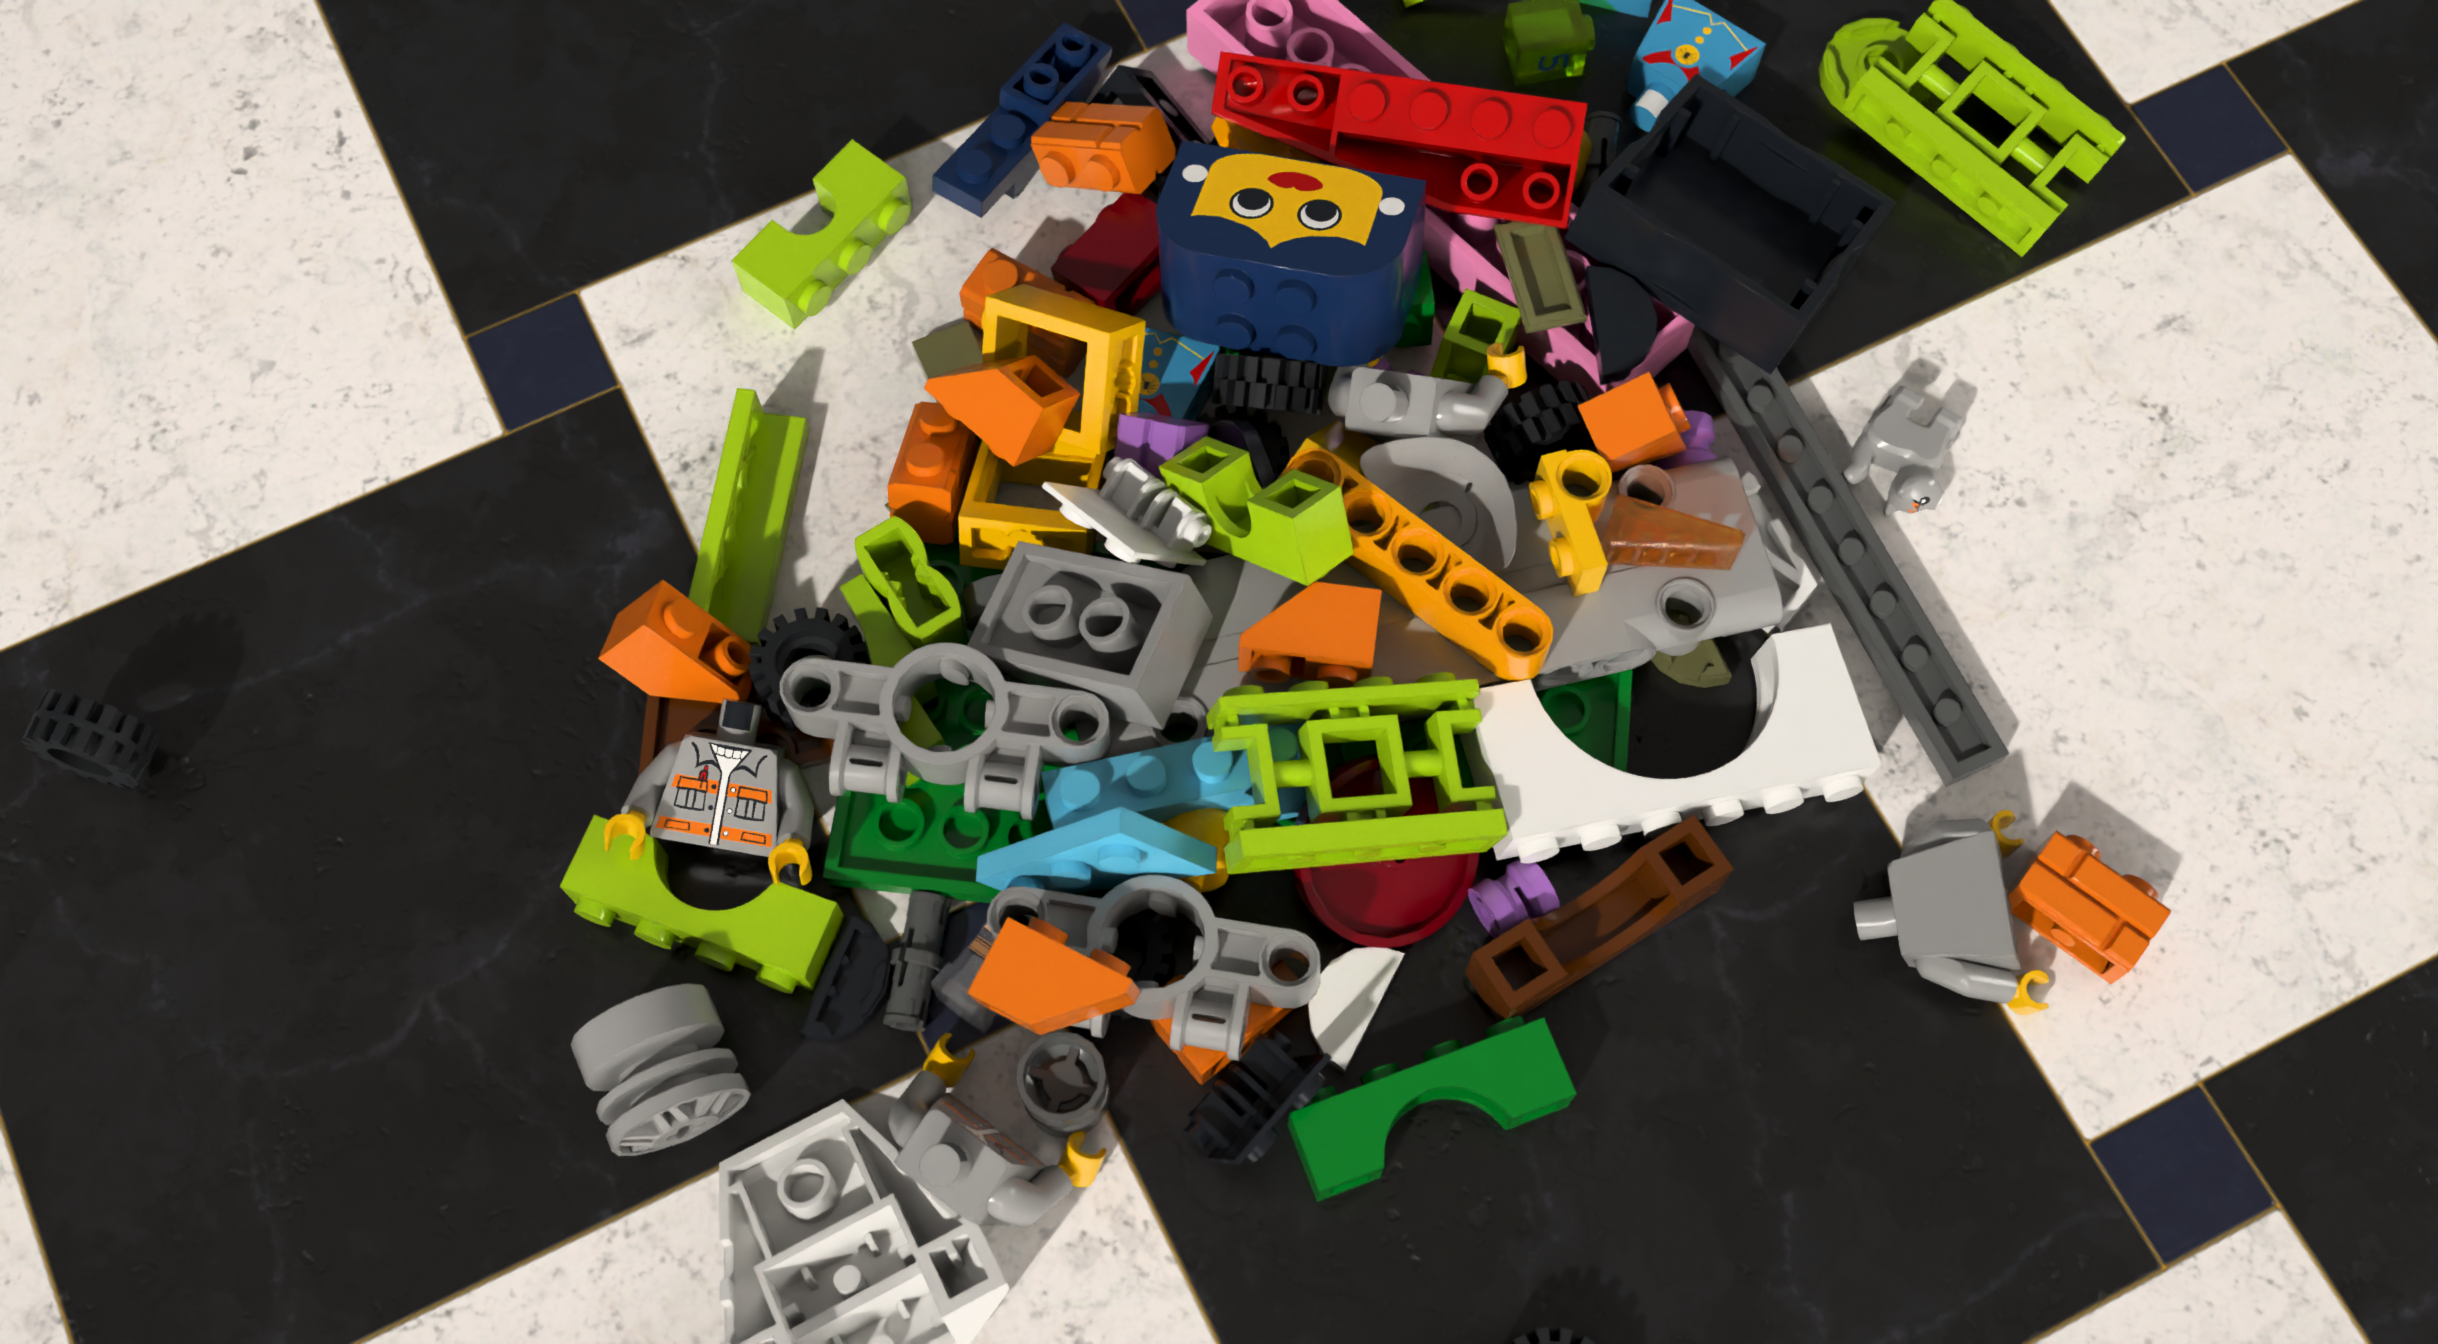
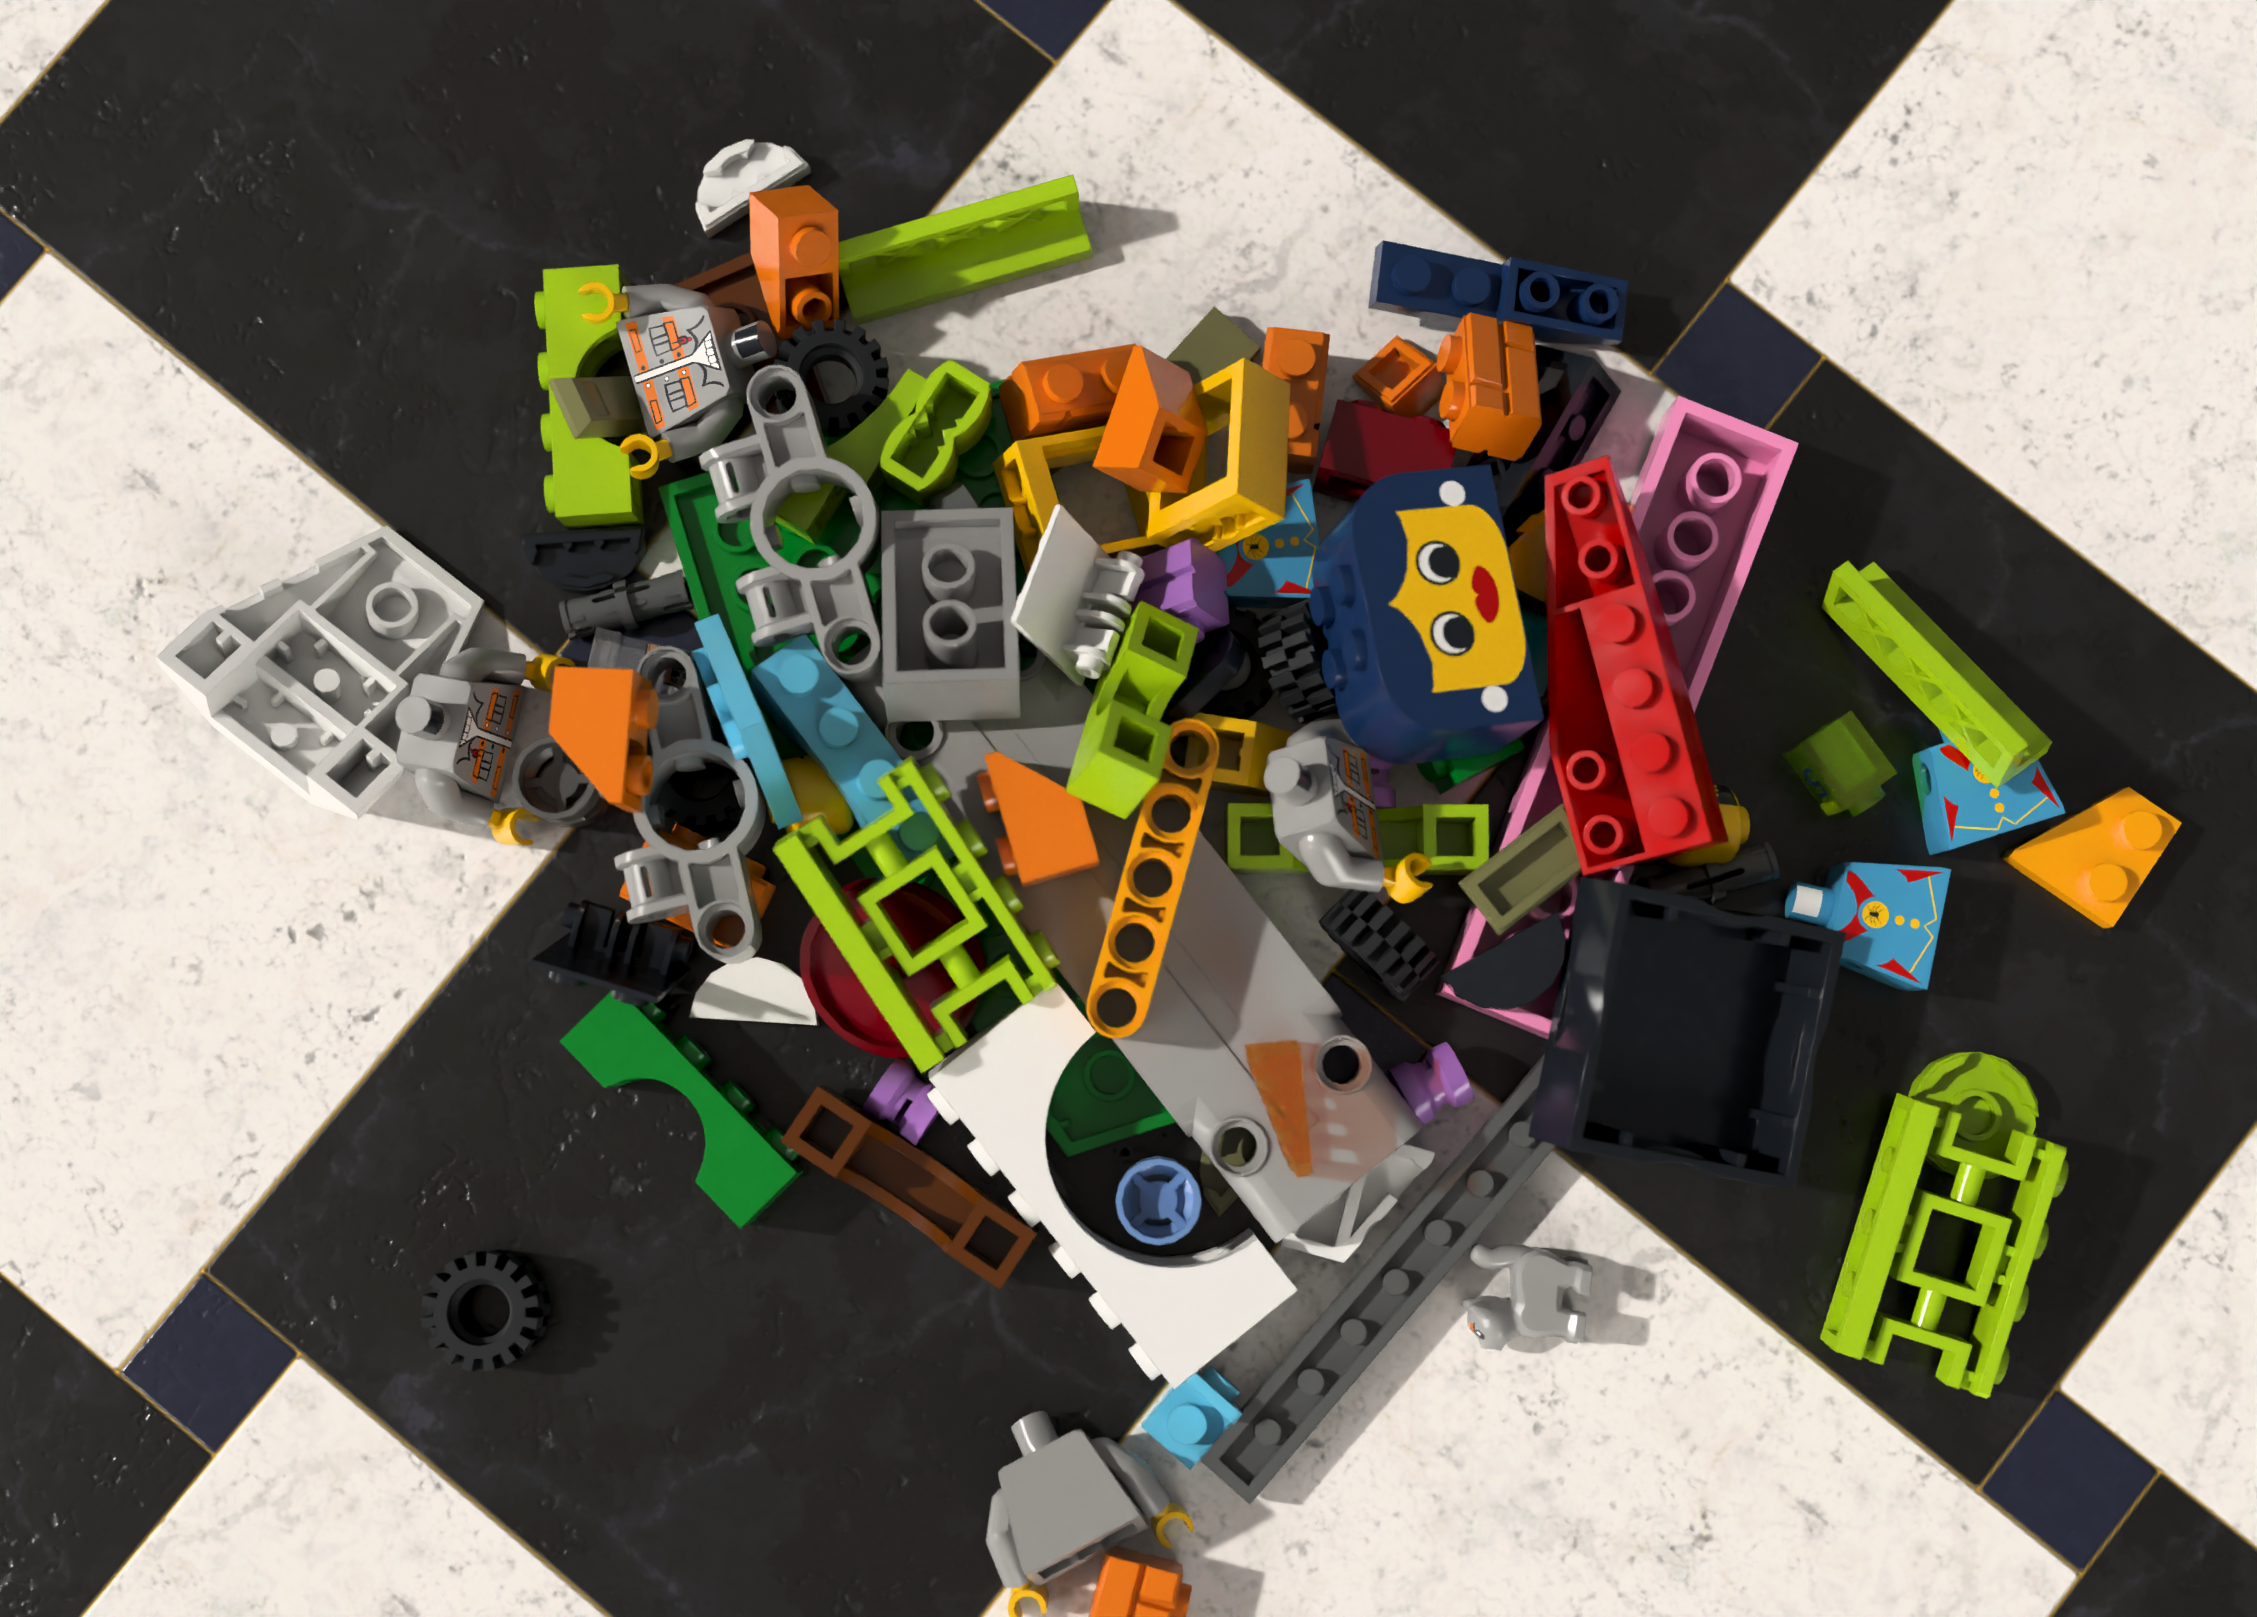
camera: 65 degrees right, 15 degrees up
light grey wheel [571,983,751,1156] -> none
lime arch [731,139,913,330] -> none
light grey piece [1359,436,1517,572] -> none
yellow plate [1528,449,1612,597] -> none
orange slope [1578,372,1691,473] -> none
none -> olive tile [548,376,648,439]
none -> white tile [696,139,812,239]
none -> medium blue wheel [1115,1155,1202,1245]
none -> medium azure bracket [1141,1366,1243,1470]
none -> orange slope [1352,336,1446,418]

